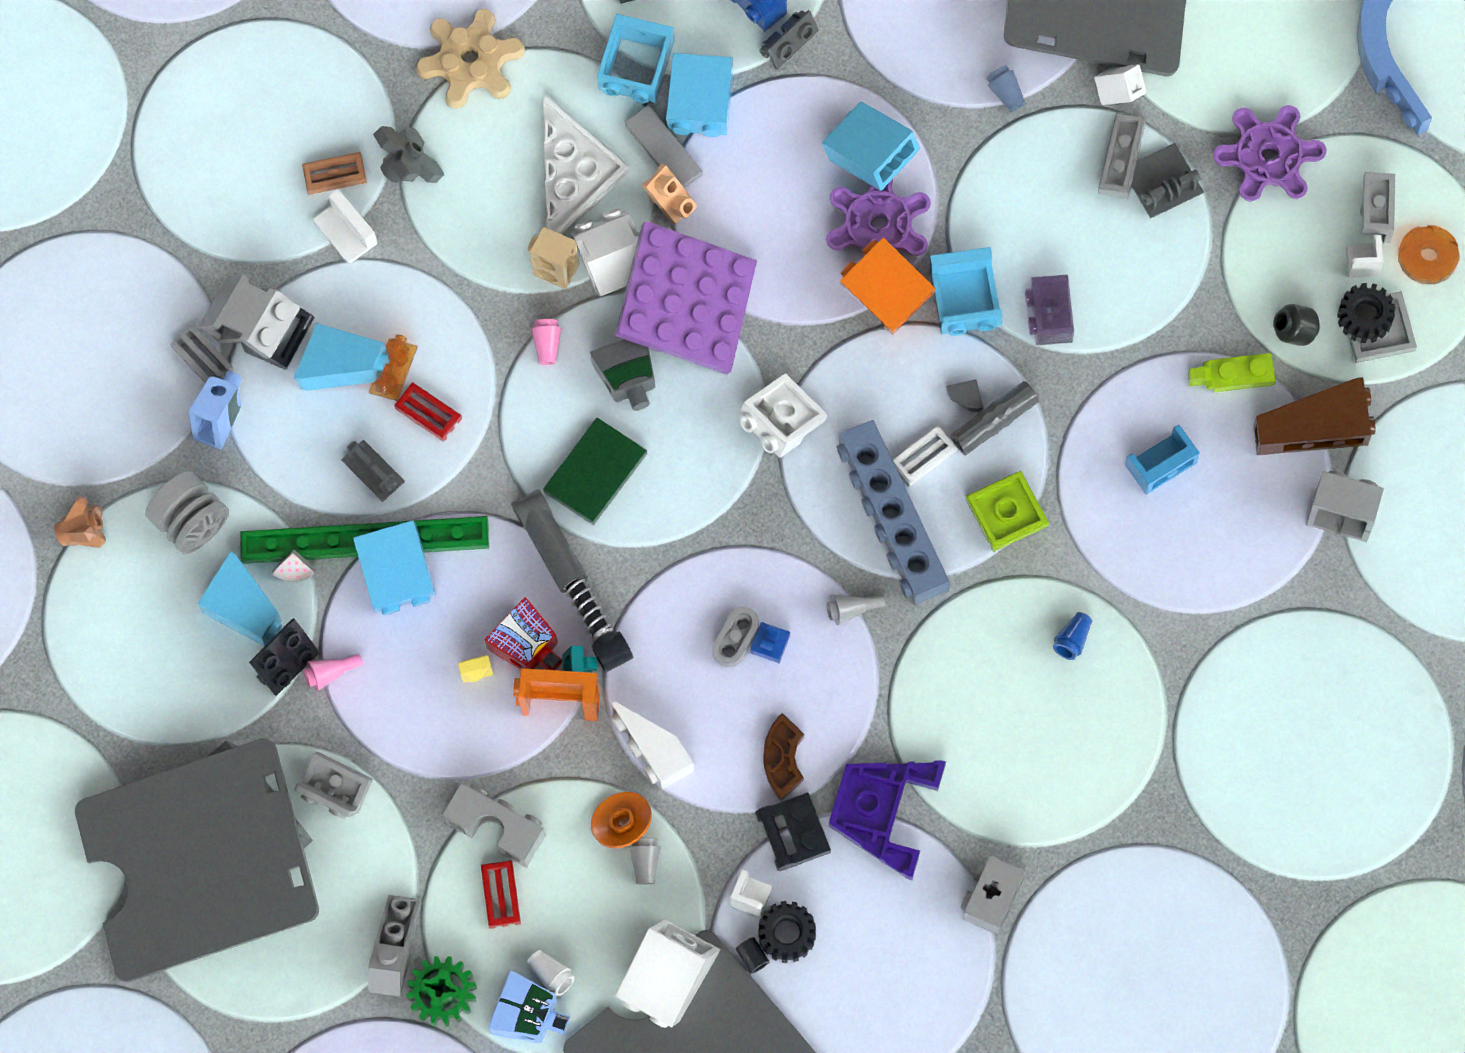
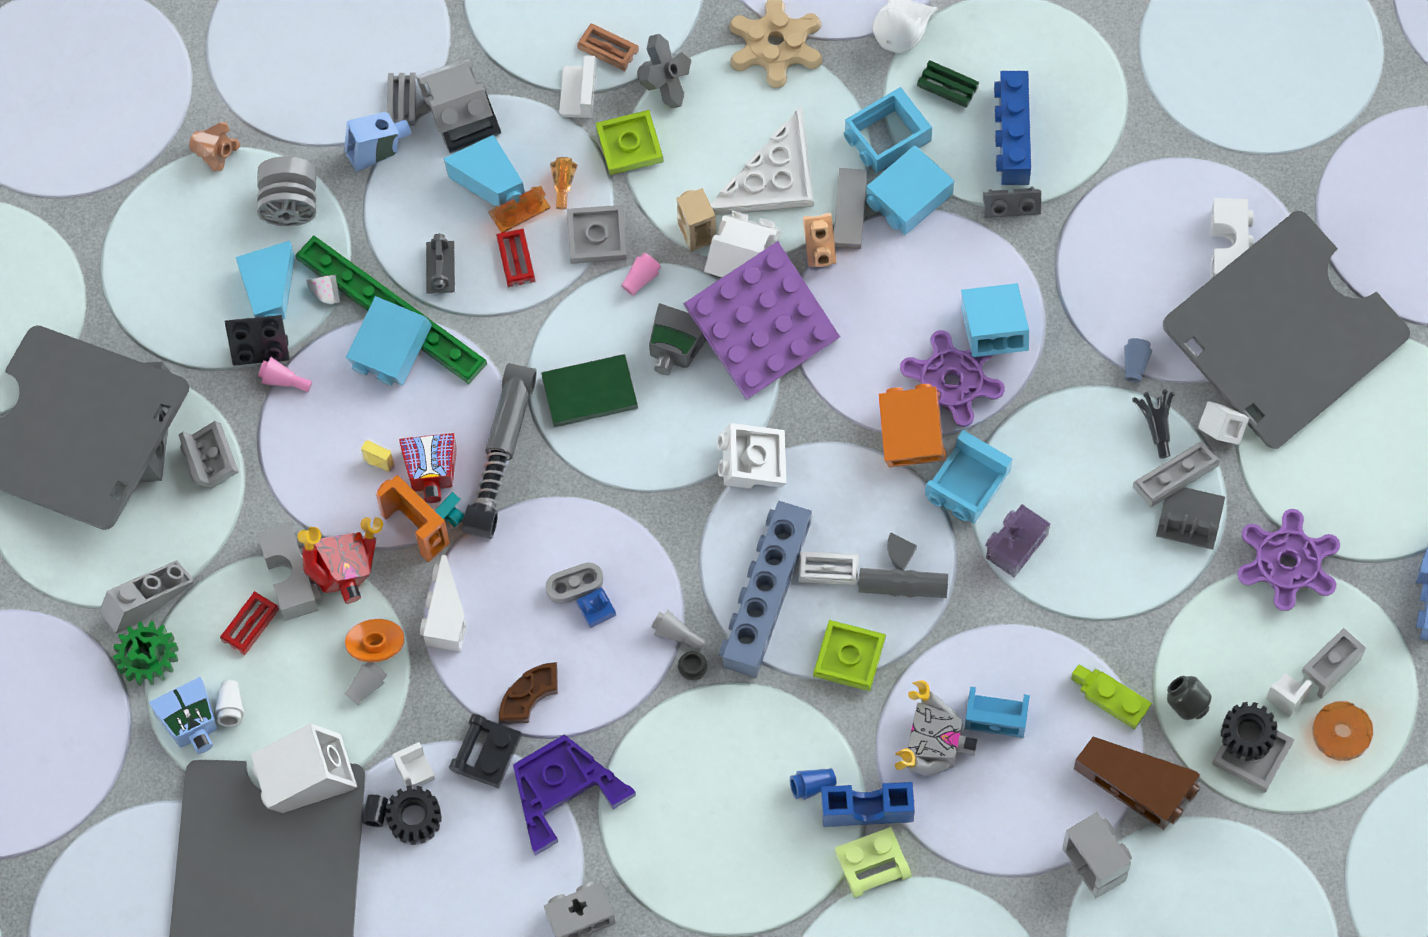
camera: 40 degrees right, 5 degrees down
none -> red torso [297,517,383,604]
none -> clear orange cone [550,157,578,210]
none -> light grey tile [567,205,627,264]
none -> lime plate [595,110,664,175]
none -> pearl dark grey plate [678,651,708,680]
none -> blue arch [821,782,915,827]
none -> yellowish green plate [835,827,912,898]
none -> light grey torso [895,680,978,777]
none -> black piece [1132,389,1175,459]

